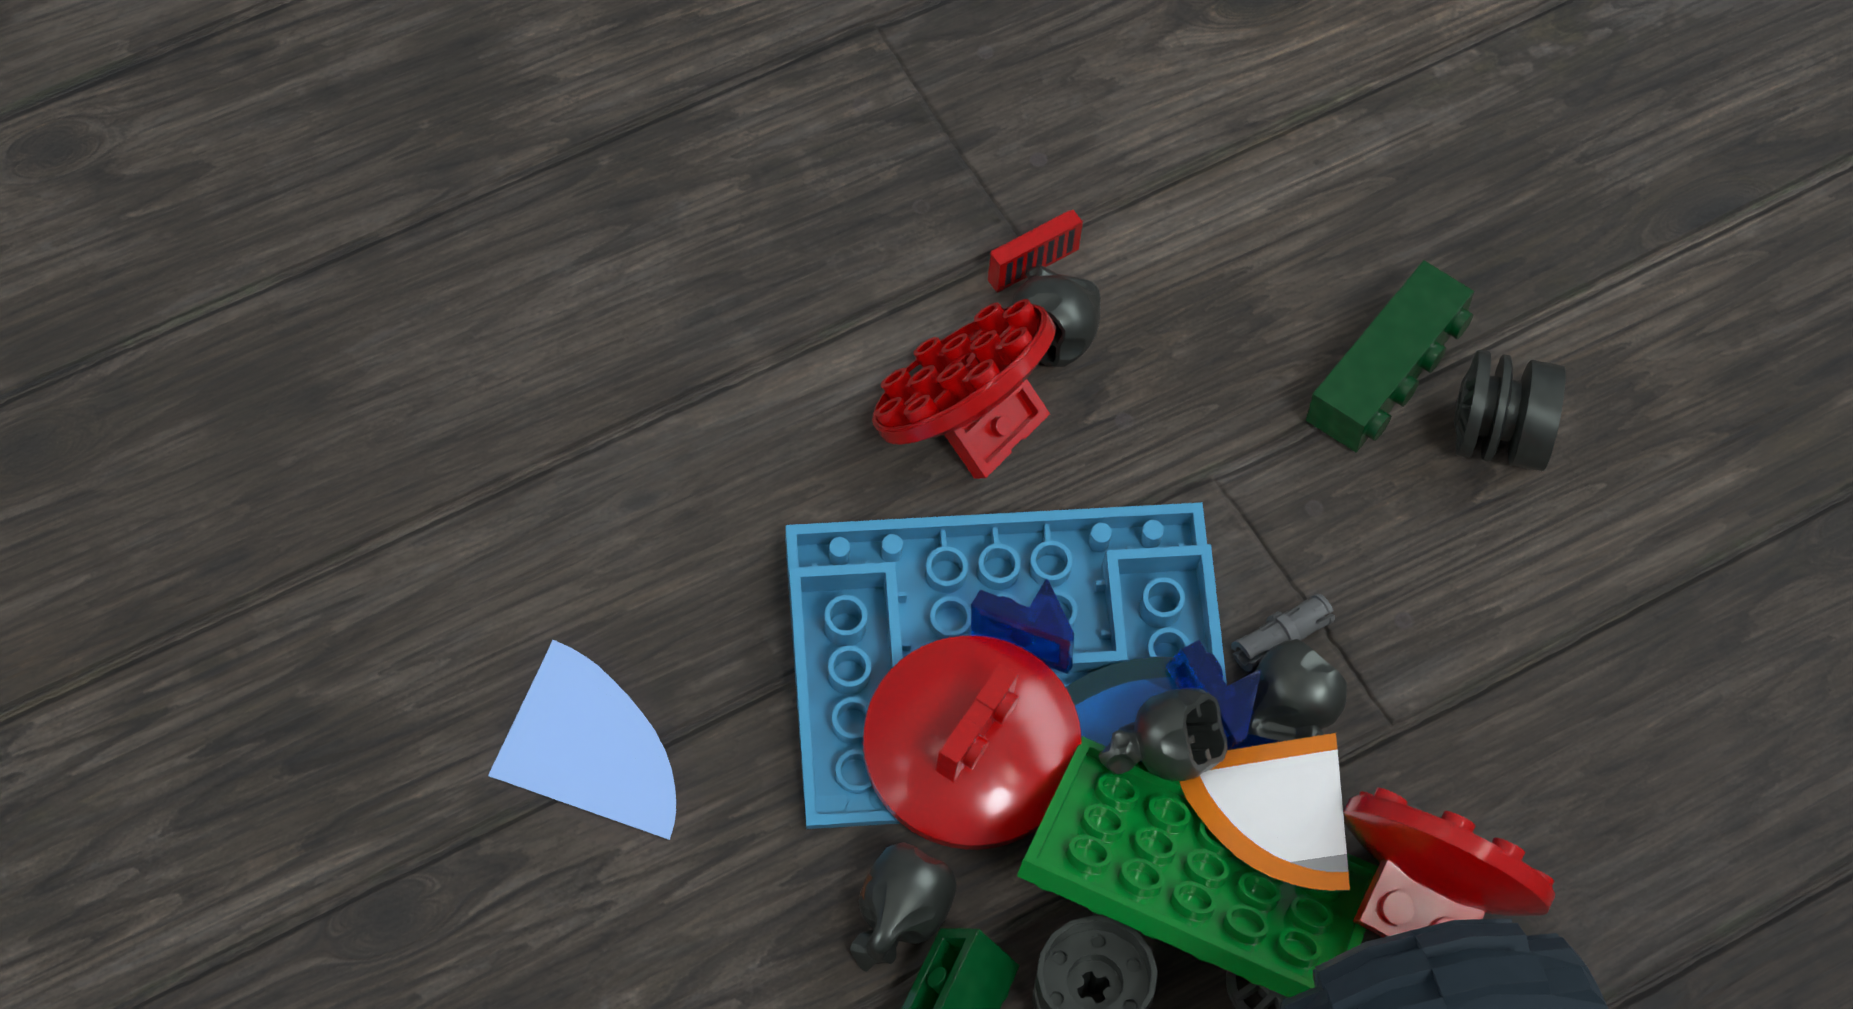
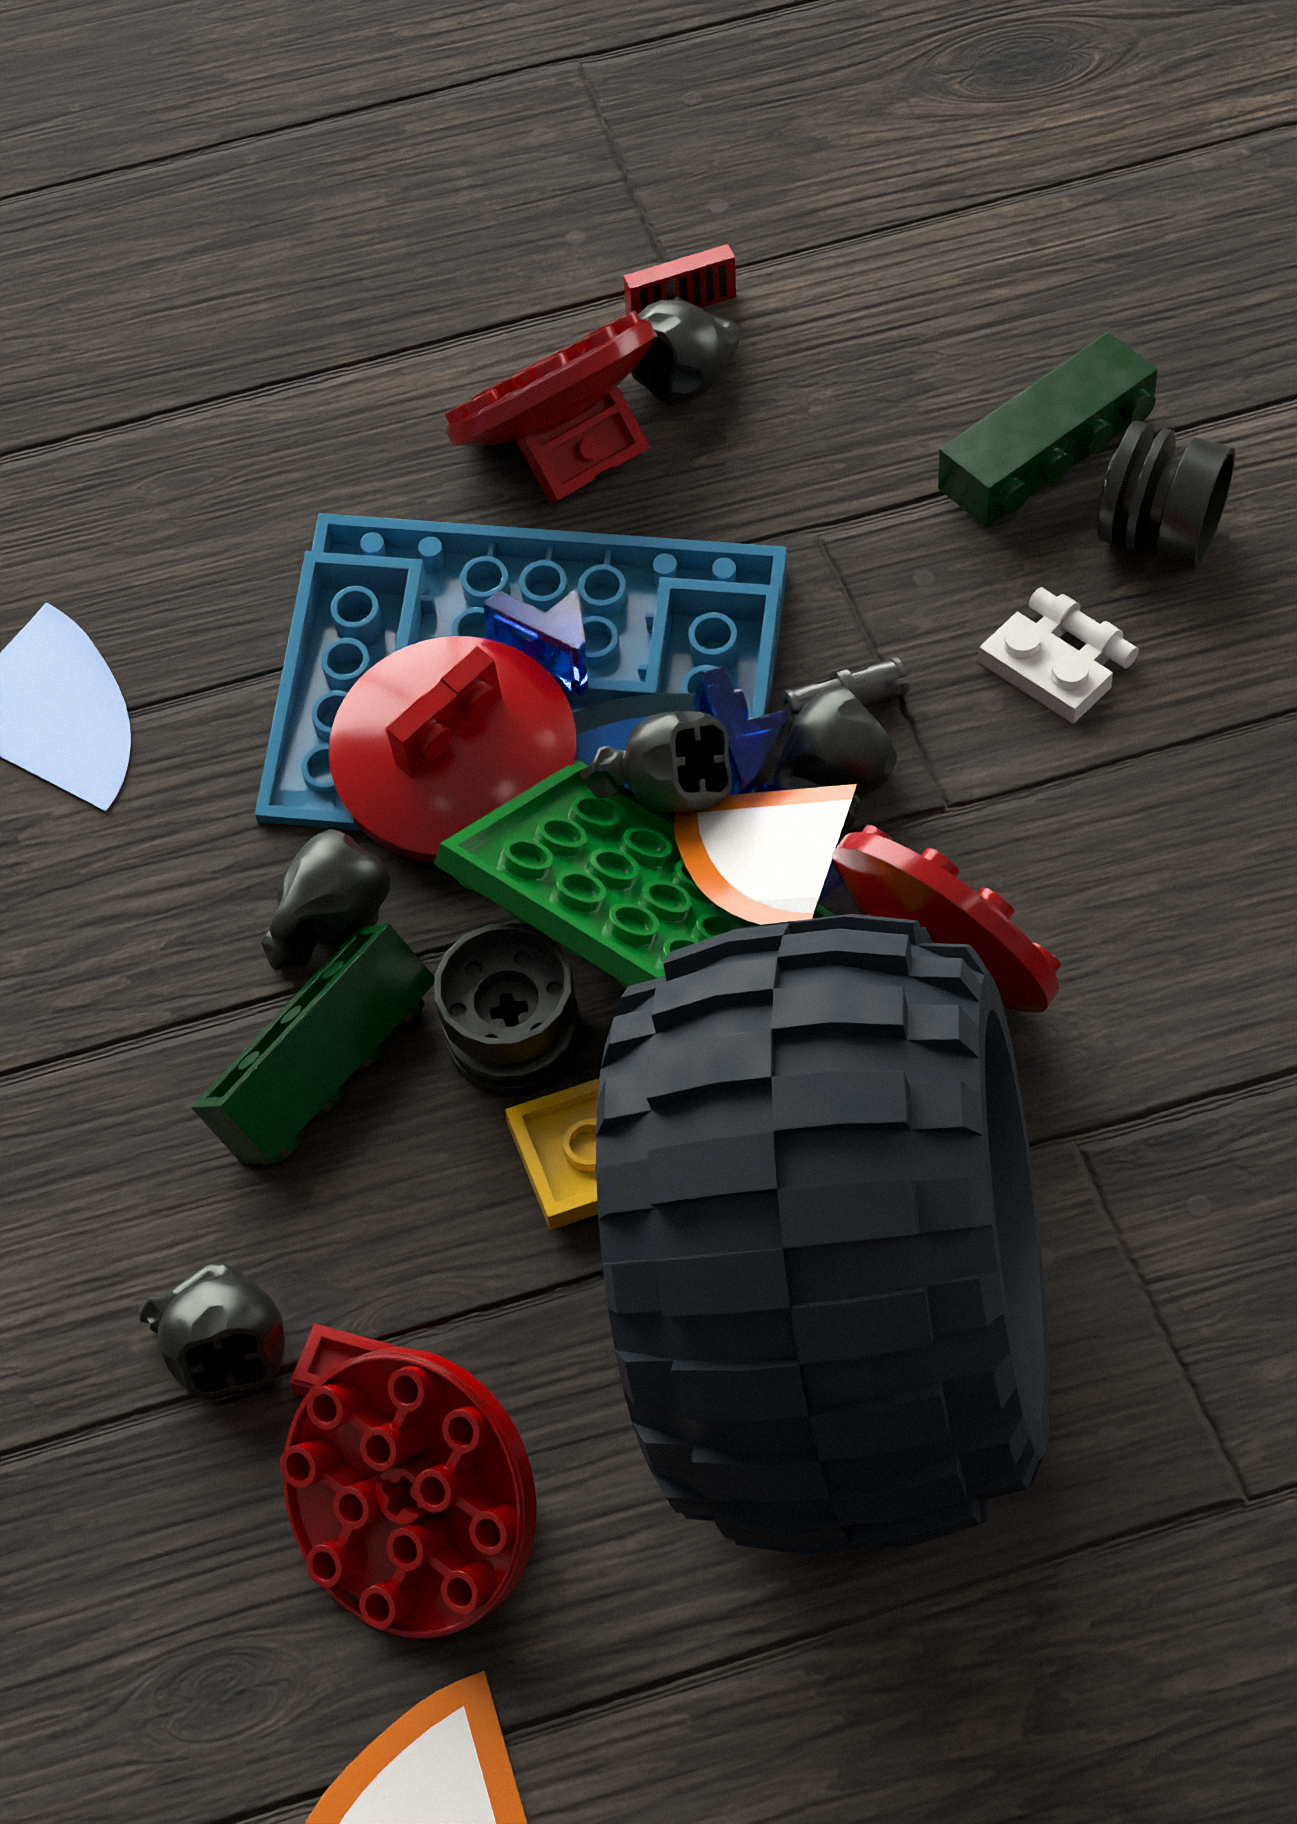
camera: 20 degrees right, 5 degrees down
none -> white plate [978,587,1139,724]

